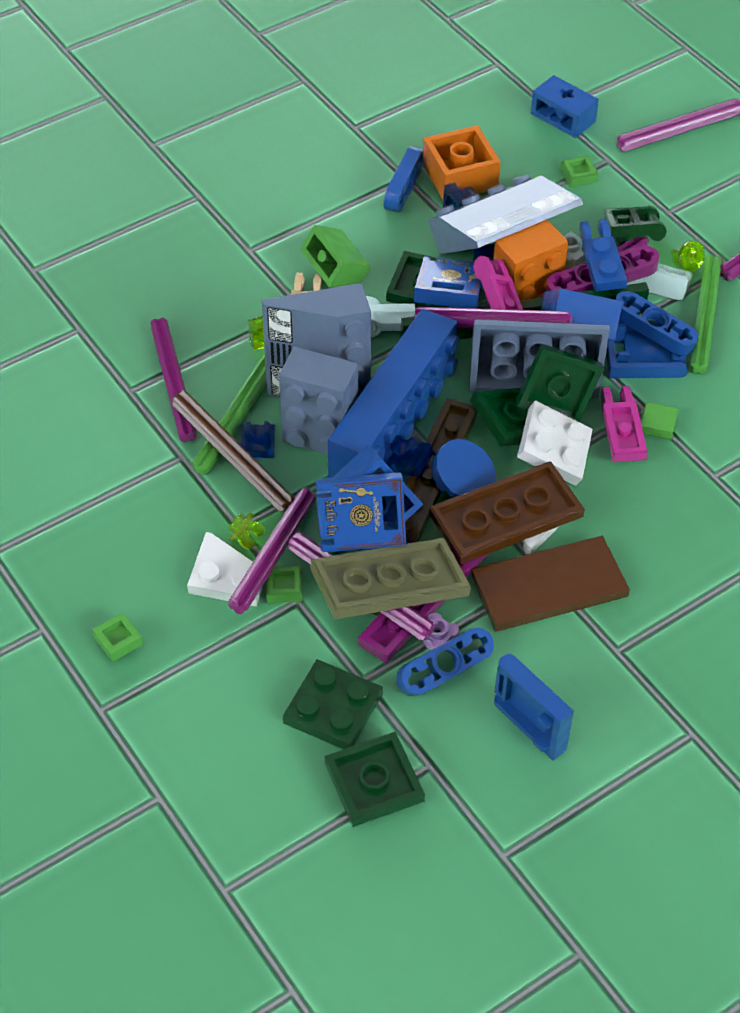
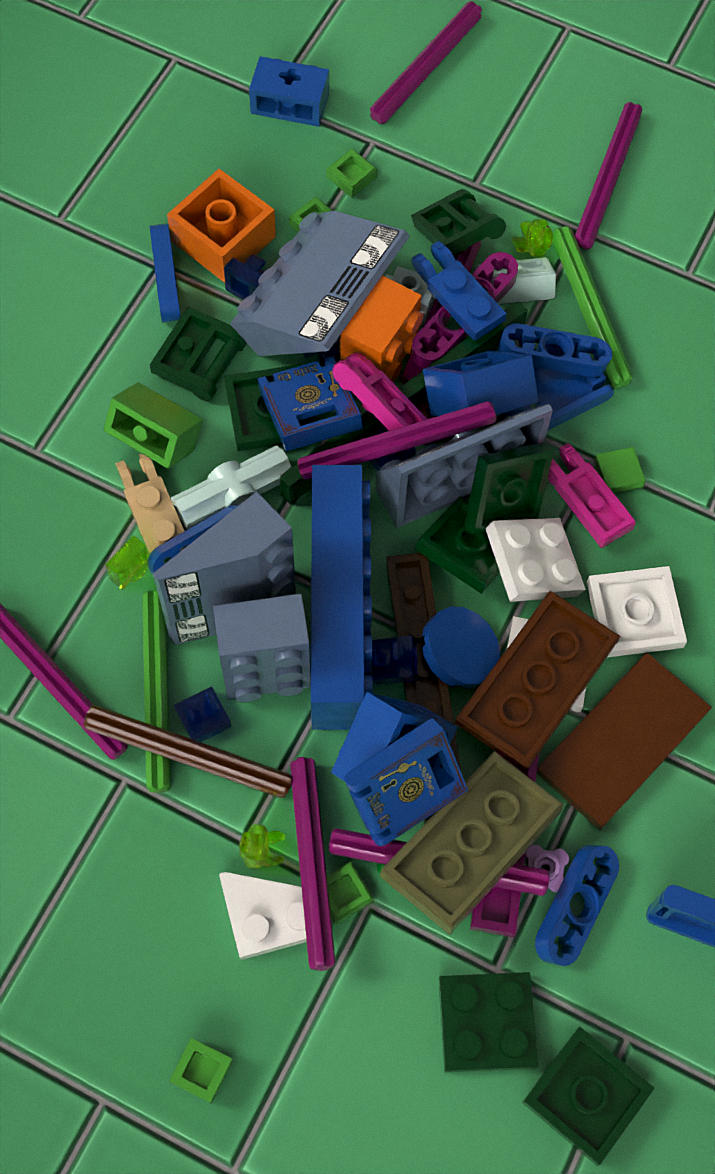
camera: 30 degrees left, 15 degrees up
none -> dark green plate [150,306,247,402]
none -> white plate [586,566,687,657]

